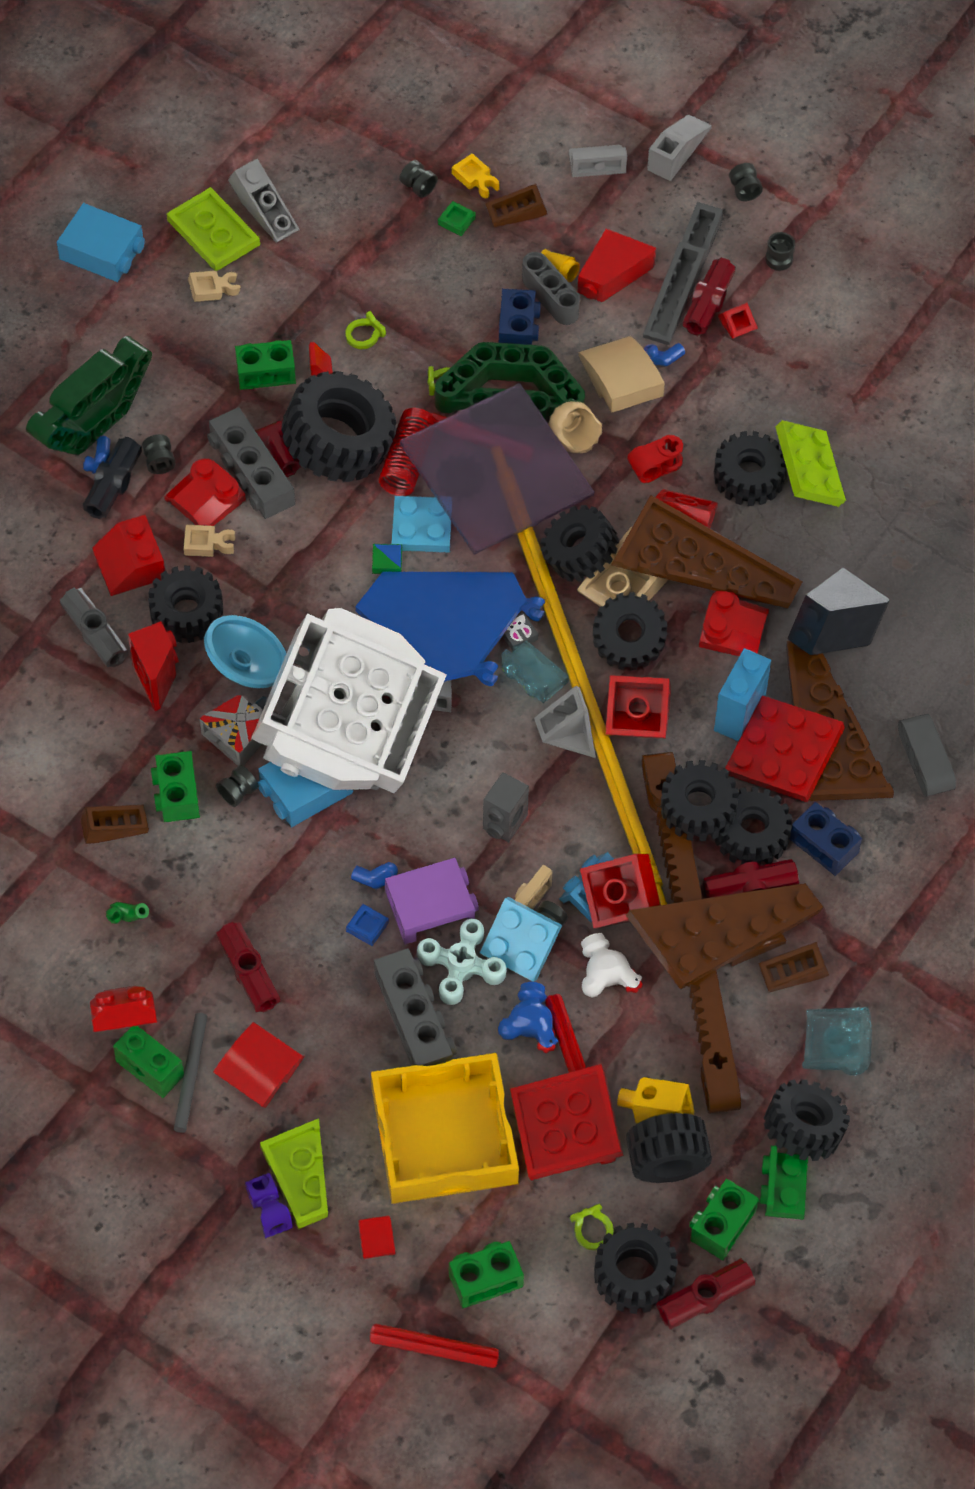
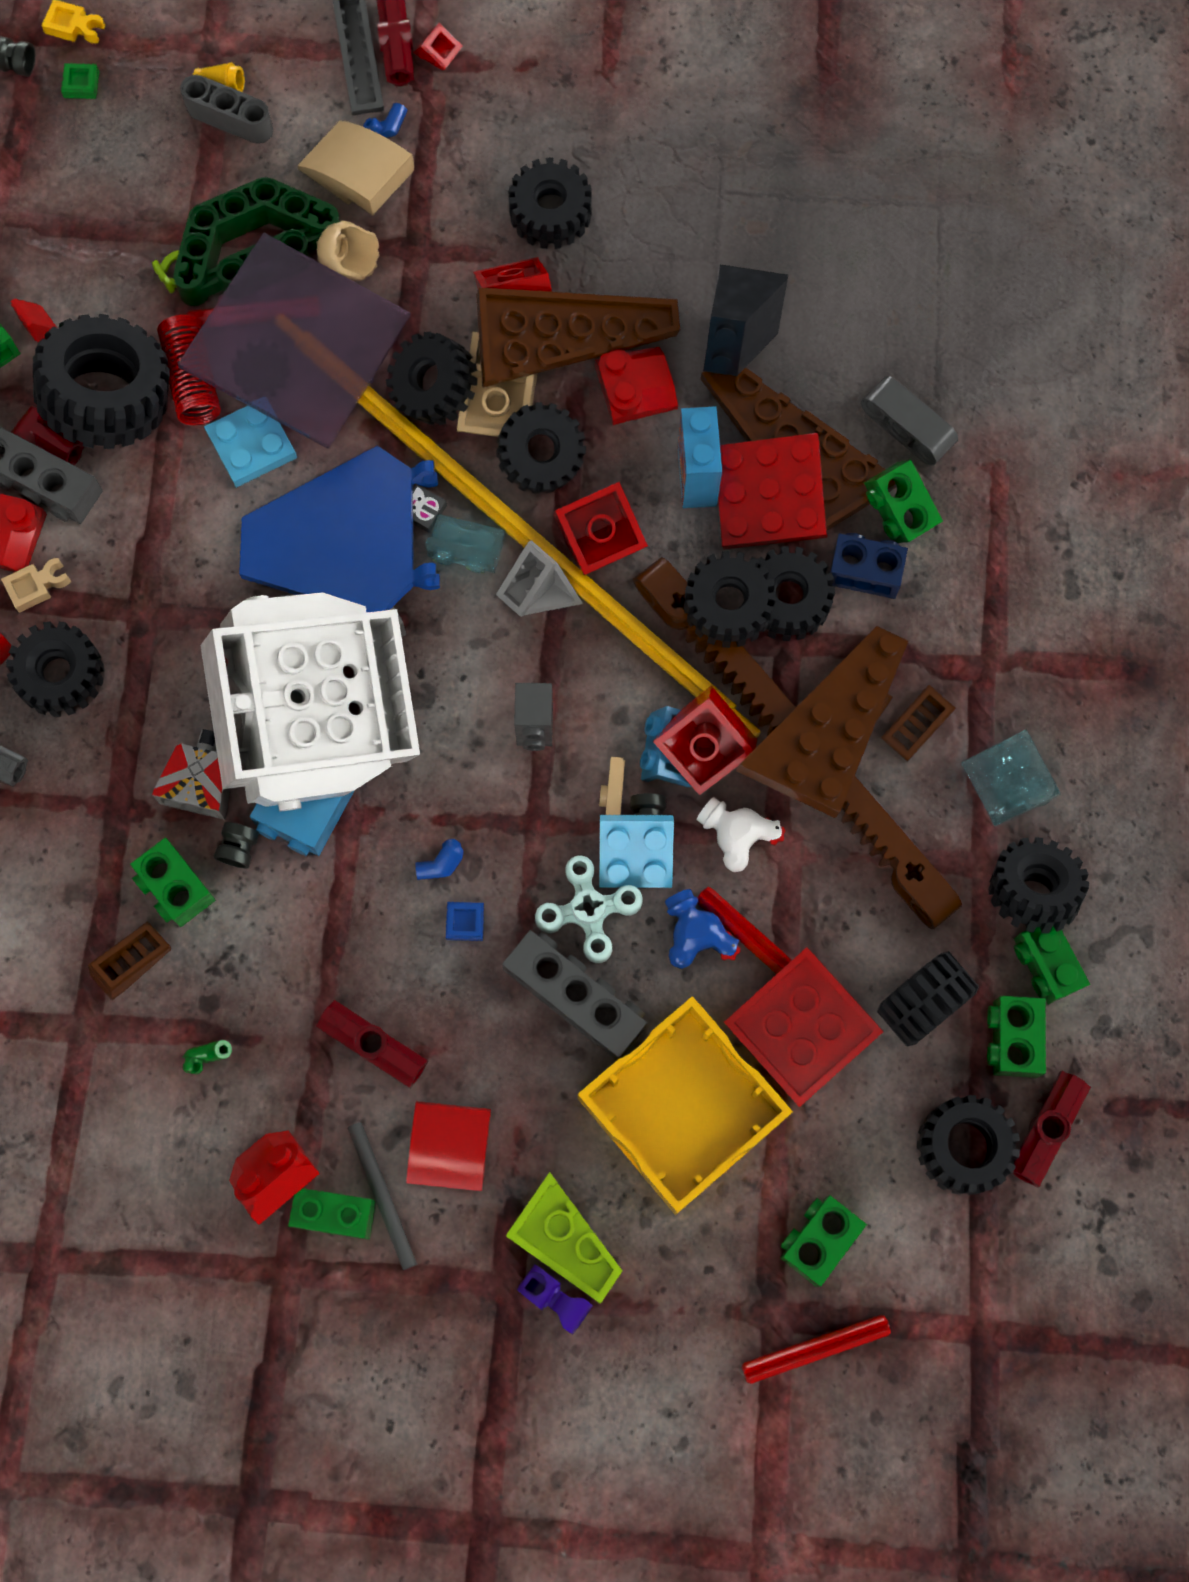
camera: 30 degrees left, 15 degrees up
red slope [128,621,179,711] -> none
medium azure dish [204,615,286,688] -> none
lime piece [346,311,386,349] -> none
red slope [358,1216,395,1259] -> none
green tile [372,544,402,574] -> none
medium lavender panel [385,858,479,944] -> none
reddish brown slope [485,184,548,228] -> none
dark blue brick [499,289,541,345] -> none
lime piece [570,1204,614,1250] -> none
red slope [577,228,656,302] -> none
yellow torso [617,1077,695,1124] -> none
red piece [627,435,683,483] -> none
dark red piece [703,859,799,898] -> none
lime plate [775,420,846,507] -> none
none -> green brick [864,459,943,543]

